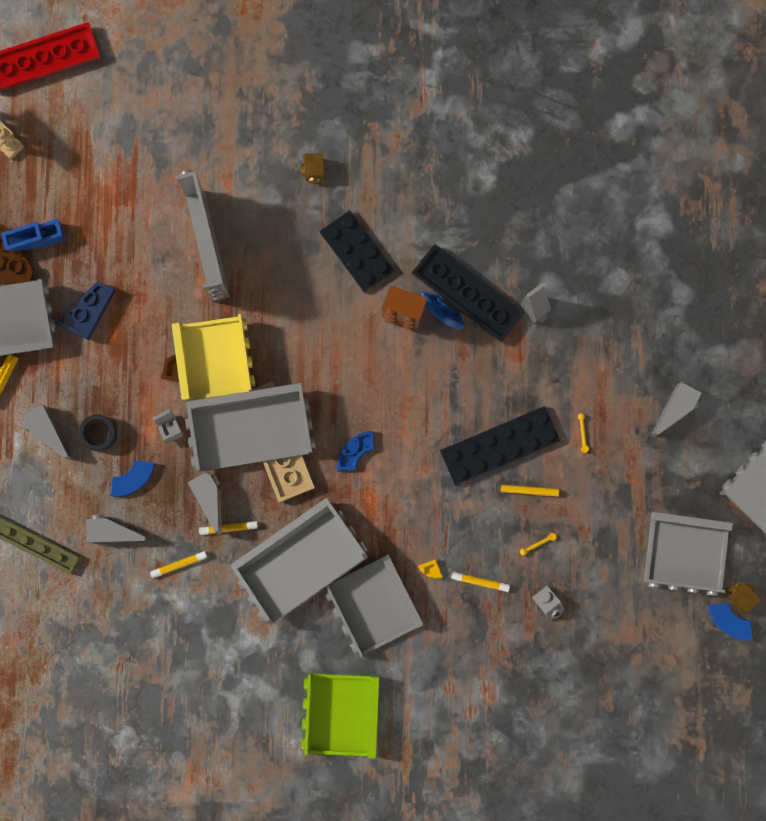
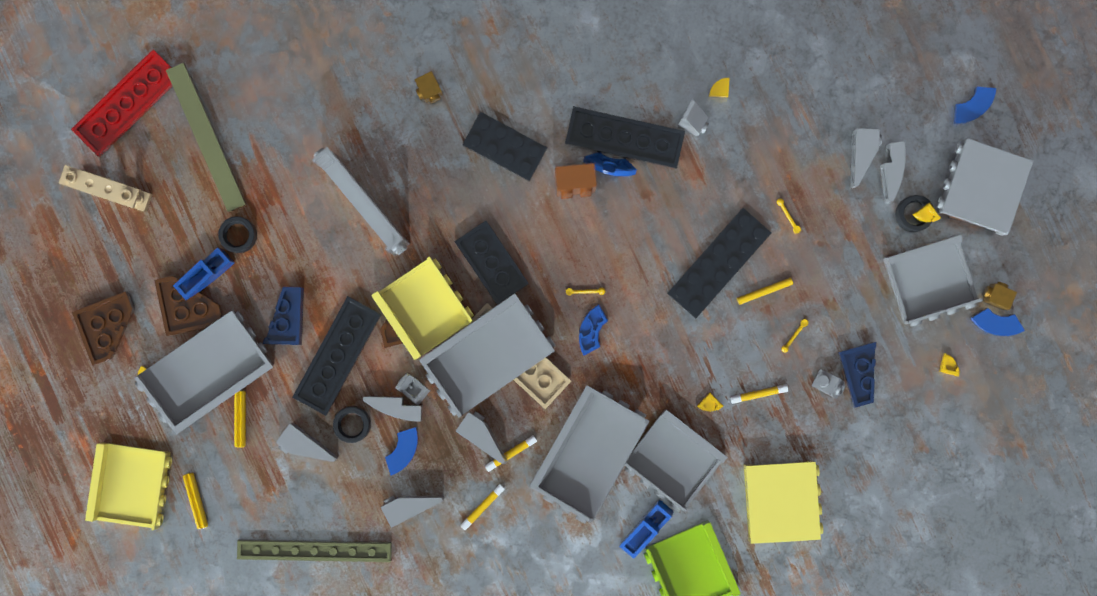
camera: 20 degrees left, 5 degrees up
none -> olive tile [166,63,247,212]
none -> black tyre [218,216,257,253]
none -> black plate [292,296,382,416]
none -> light grey slope [363,396,423,422]
none -> black plate [454,221,529,305]
none -> yellow hinge [566,287,606,296]
none -> blue slope [619,499,674,559]
none -> yellow tile [709,78,730,98]
none -> light yellow panel [744,460,823,544]
none -> dark blue wing [838,342,876,408]
none -> light grey slope [880,141,906,203]
none -> black tyre [895,195,934,232]
none -> yellow tile [913,203,941,222]
none -> yellow tile [939,353,960,377]

